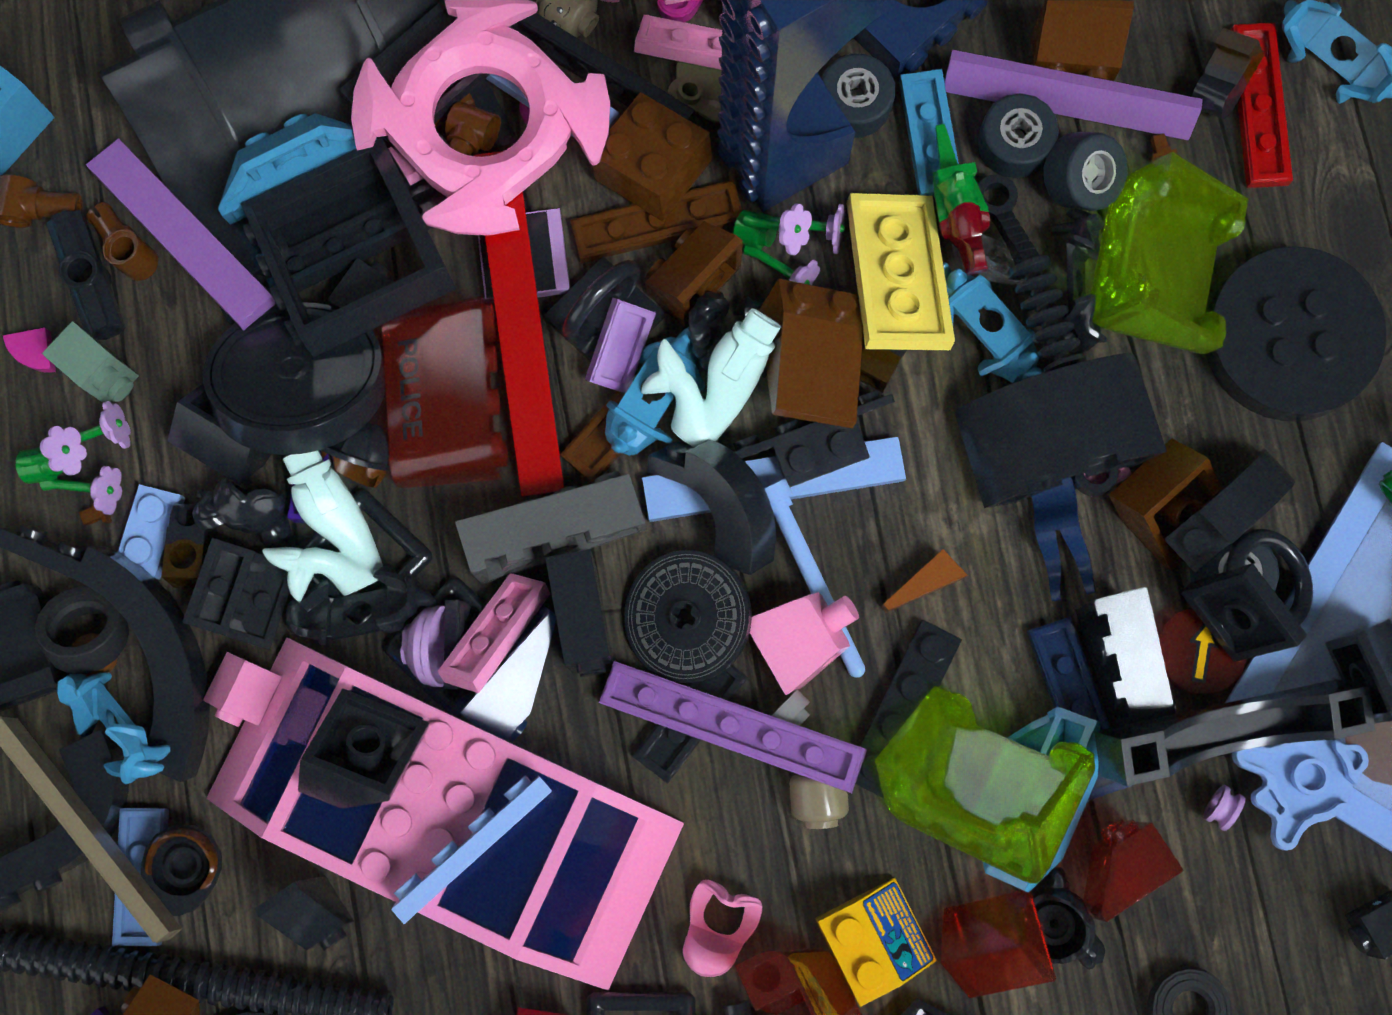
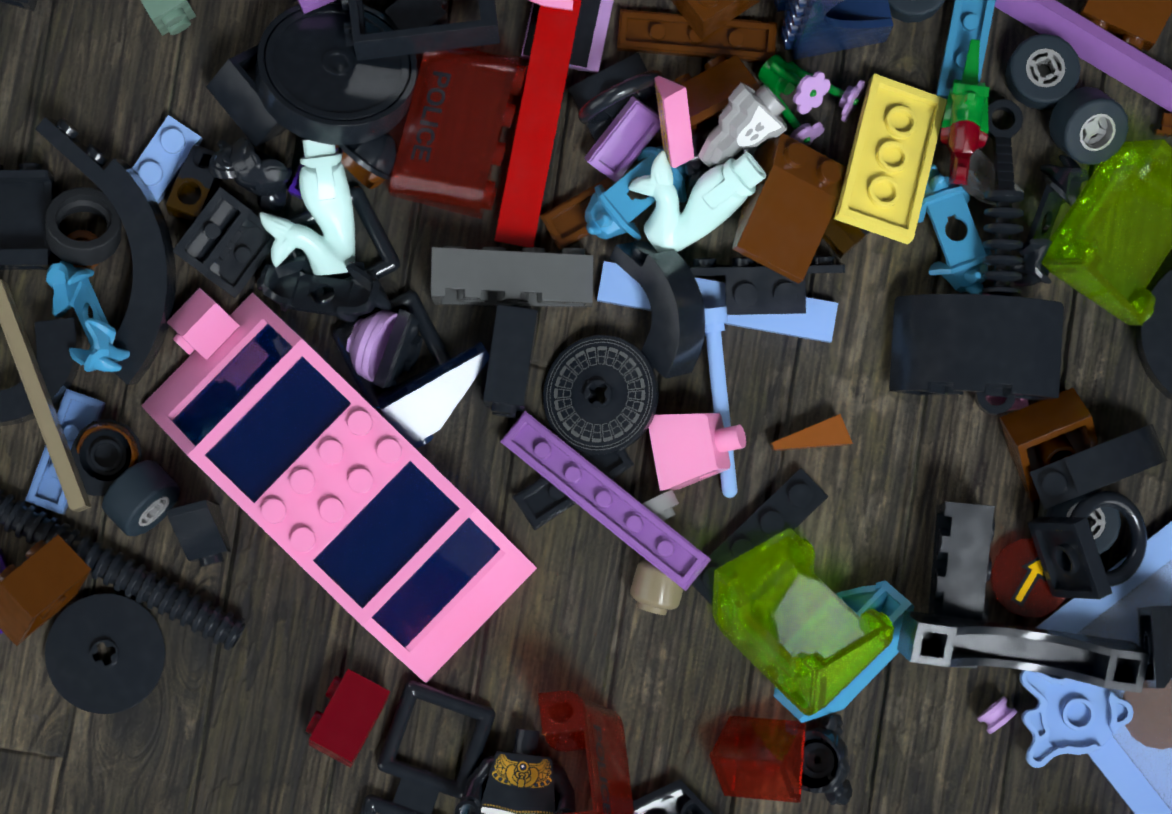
camera: 15 degrees right, 5 degrees up
lavender plant [16,401,131,515] -> none
reddish brown piece [79,504,112,525] -> none
black slope [298,688,429,809] -> none
light blue plate [391,775,552,924] -> none
bright pink plate [438,573,550,693] -> none
bright pink piece [683,880,762,977] -> none
yellow slope [815,878,937,1007] -> none
dark blue tile [1027,617,1132,800] -> none
dark blue flag [1031,477,1096,602] -> none
clear red slope [1083,819,1184,922] -> none
none -> black wheel [102,460,180,537]
none -> bright pink slope [654,76,694,168]
none -> light grey rock [698,82,787,167]

